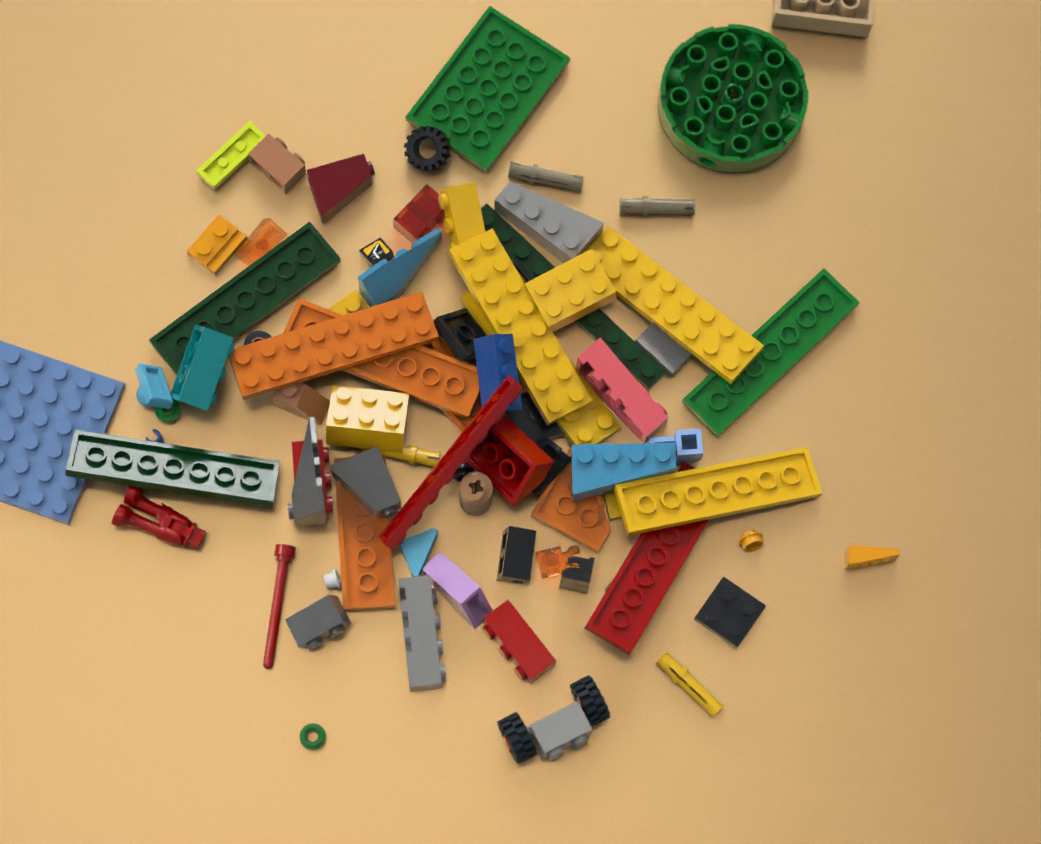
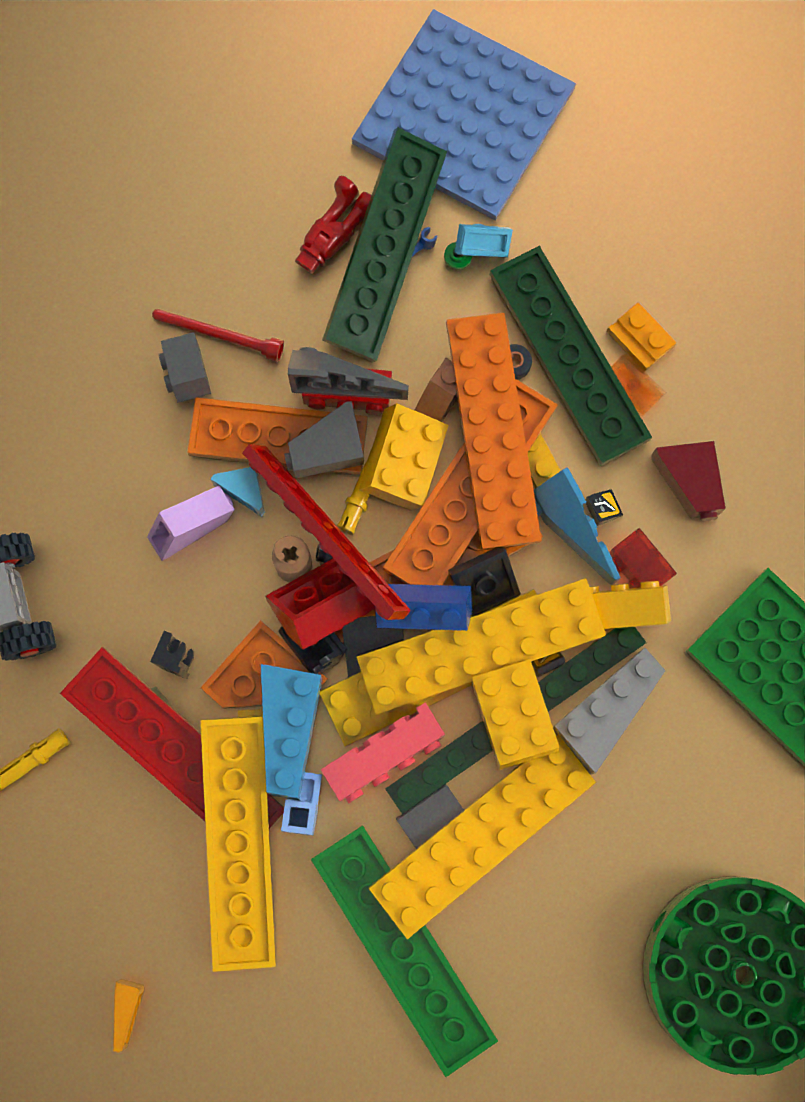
camera: 105 degrees right, 5 degrees up
teal brick [170,325,235,411] -> none
neon yellow plate [196,121,265,190] -> none
nougat brick [248,133,306,194] -> none
green plate [300,723,326,750] -> none
white piece [324,569,342,590] -> none
light grey wedge [399,575,446,692] -> none
black tyre [404,126,452,171] -> none
red brick [482,600,556,684] -> none
black hinge [496,526,536,584] -> none
dark tan pin [508,161,584,192] -> none
clear orange plate [535,545,582,579] -> none
dark tan pin [619,196,695,216] -> none
black plate [694,576,766,649] -> none
light orange plate [739,529,763,552] -> none

